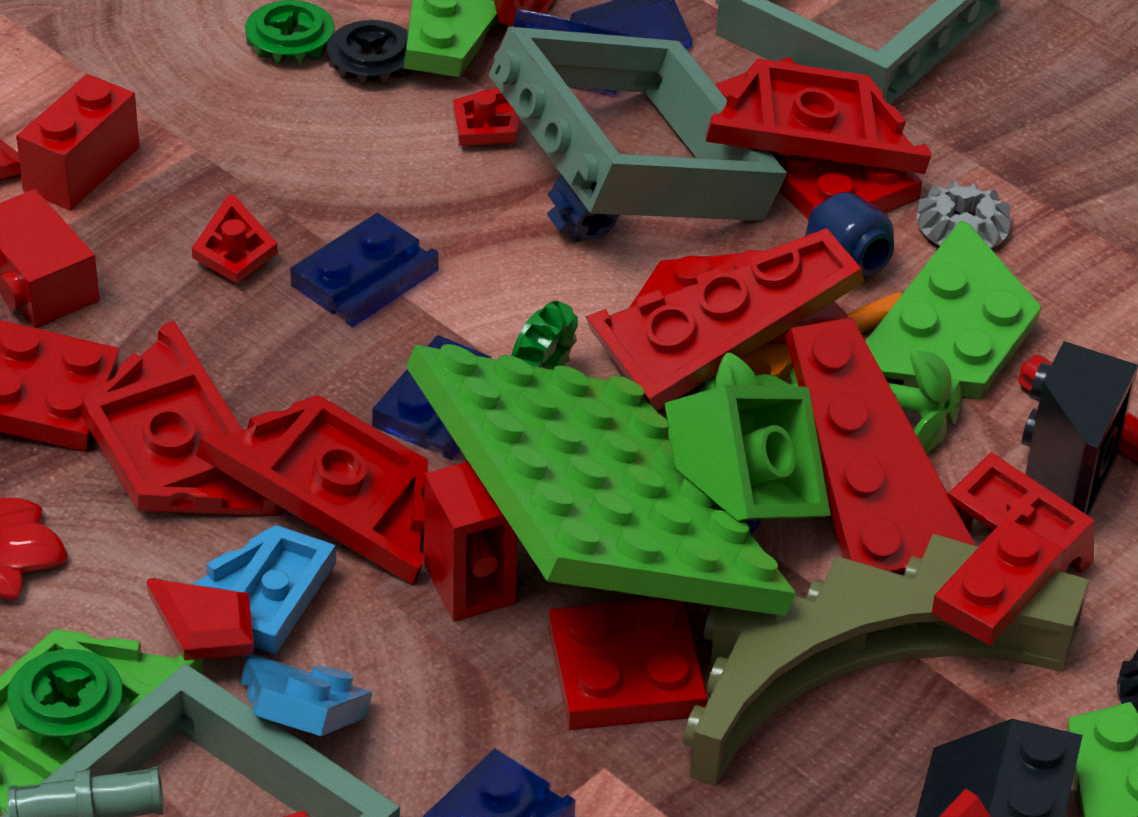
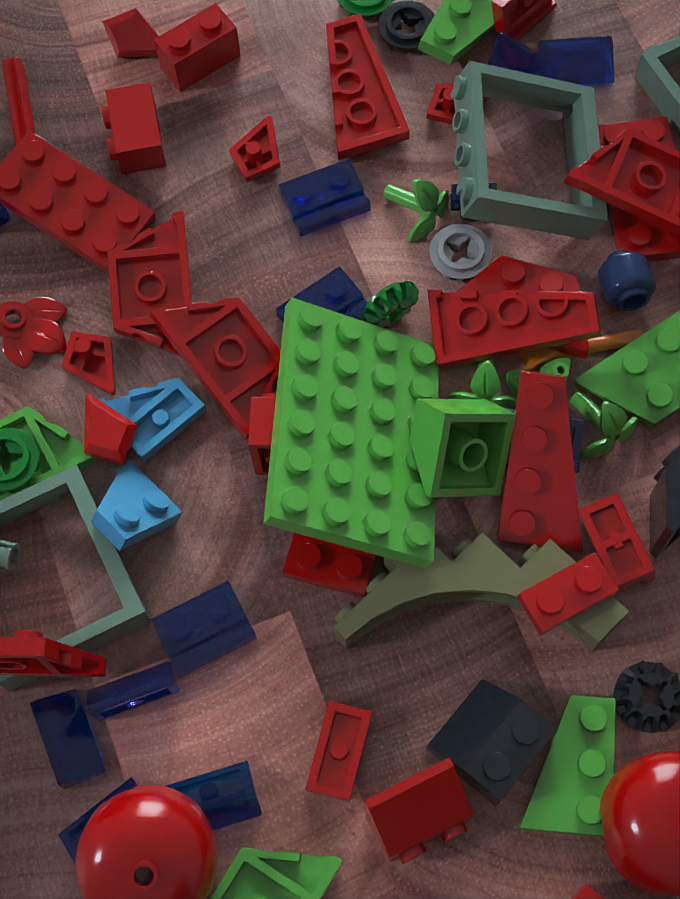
camera: 30 degrees right, 25 degrees up
none -> red piece [61,331,116,396]
none -> red wing [326,13,410,161]
none -> bright green plant [383,179,449,243]
none -> light grey gear [429,224,492,283]

